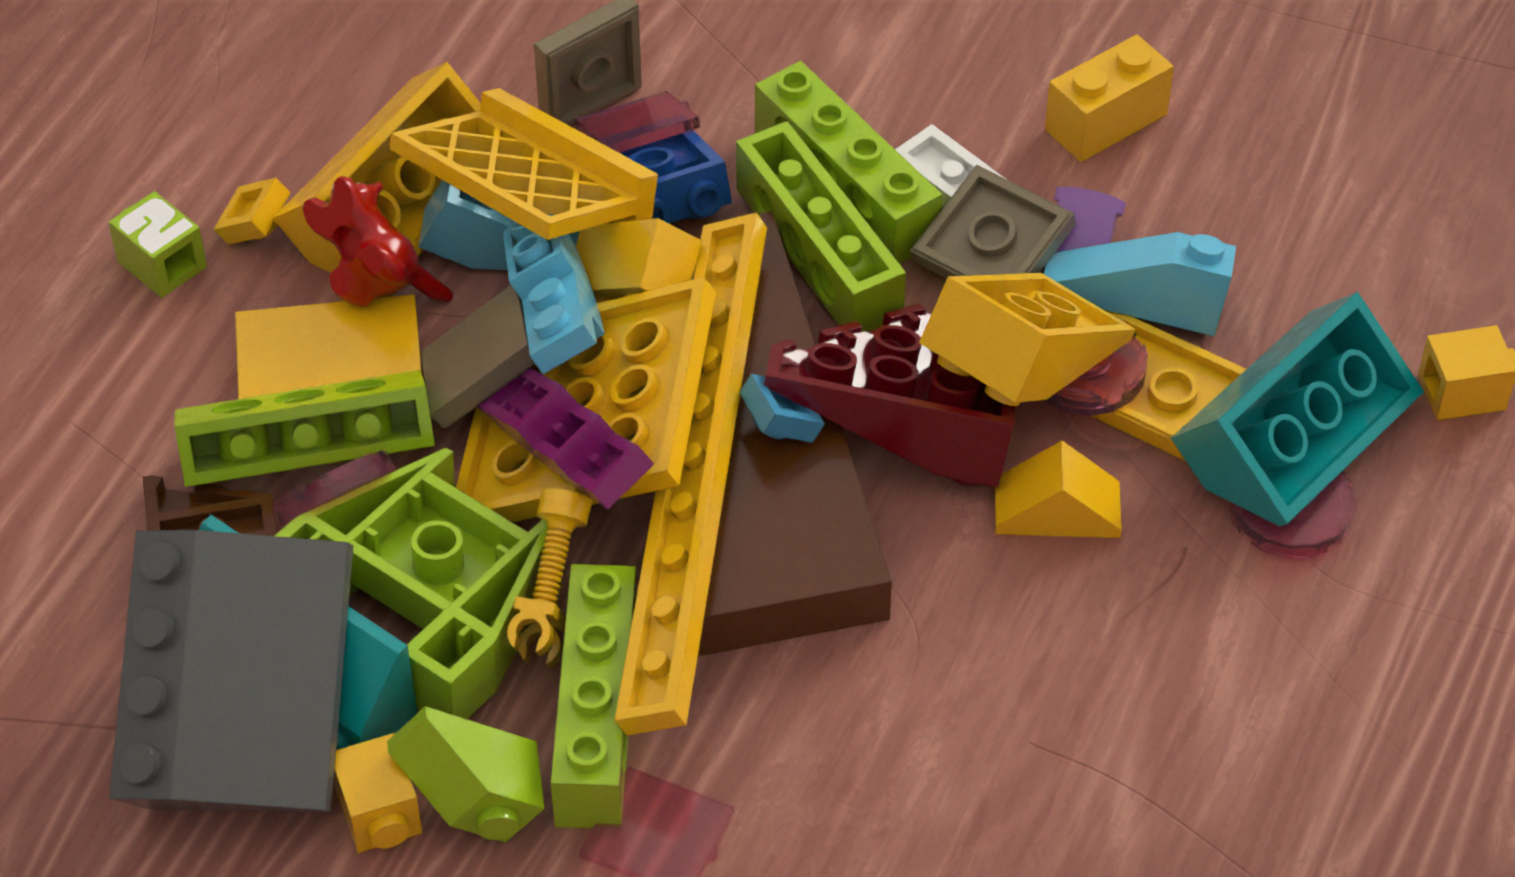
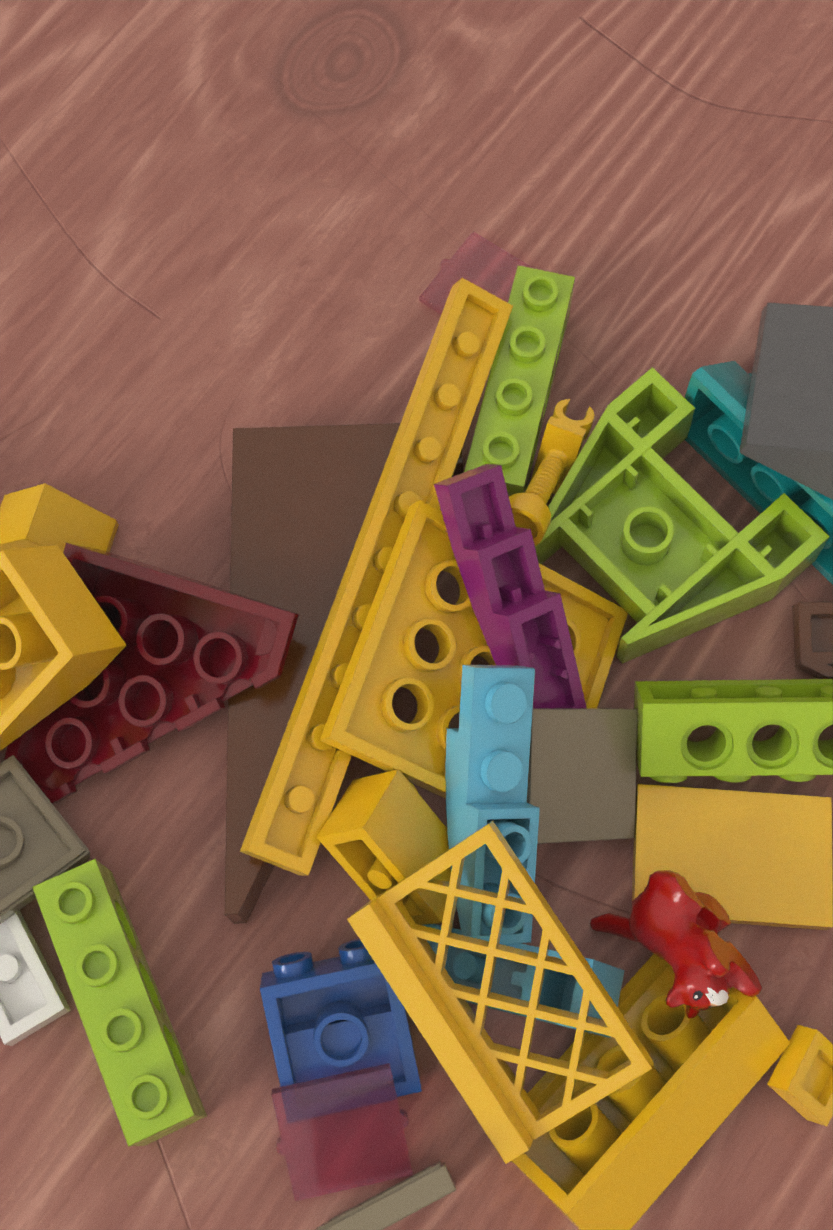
camera: 165 degrees left, 20 degrees up
clear pink tile [272,449,396,526] -> none
yellow brick [334,733,422,853] -> none
lime slope [387,706,545,842] -> none
lime brick [736,121,906,332] -> none
dark azure plate [739,374,825,443] -> none

